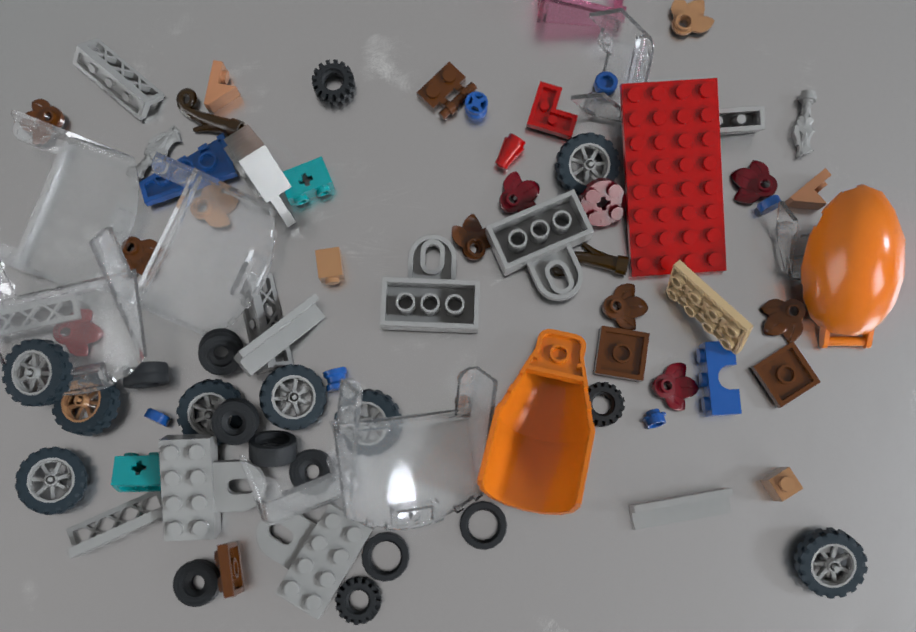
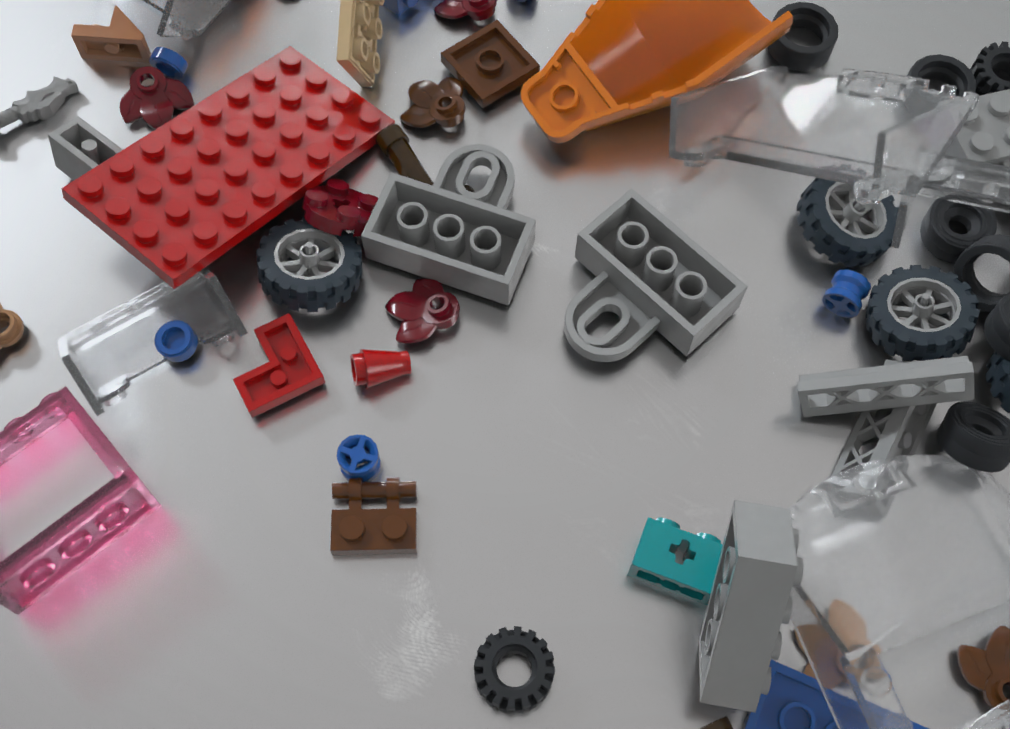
camera: 135 degrees left, 15 degrees down
medium nougat brick [315,247,345,285] -> none
reddish brown plate [451,214,491,260] -> none
black tyre [588,382,625,427] -> none

